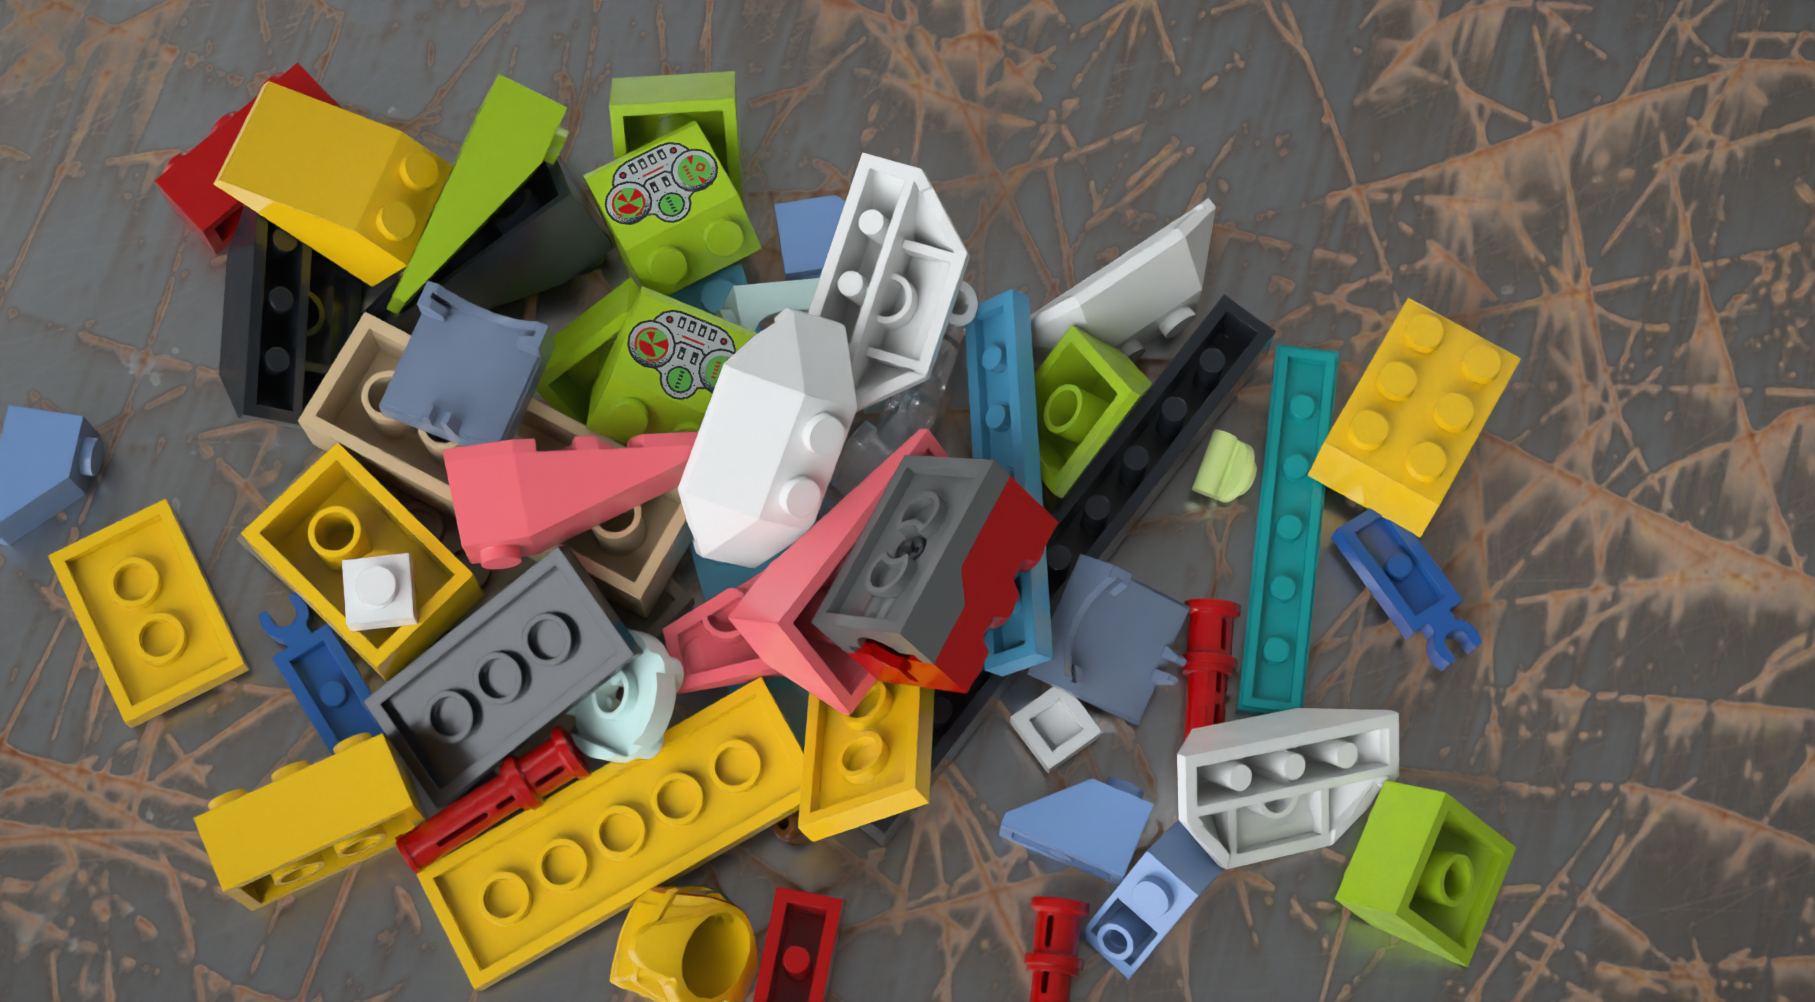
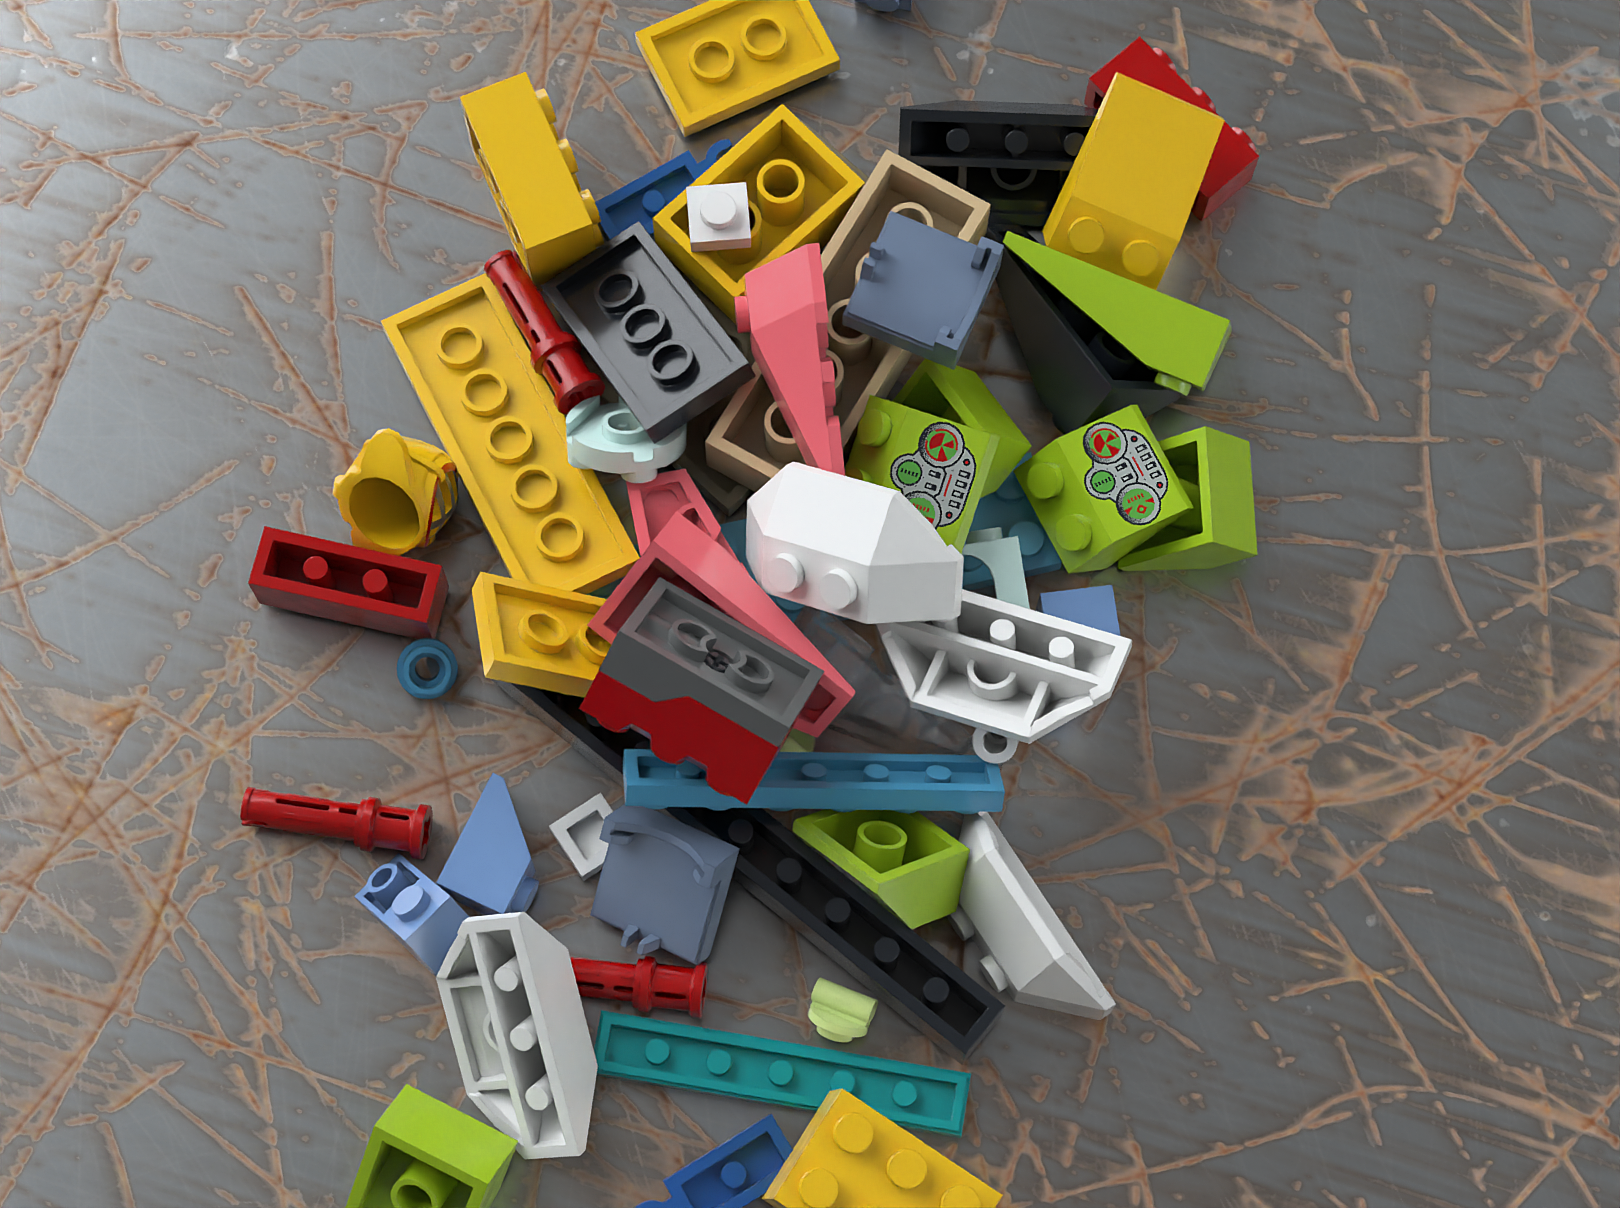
camera: 90 degrees right, 0 degrees up
none -> dark azure plate [397,638,458,699]

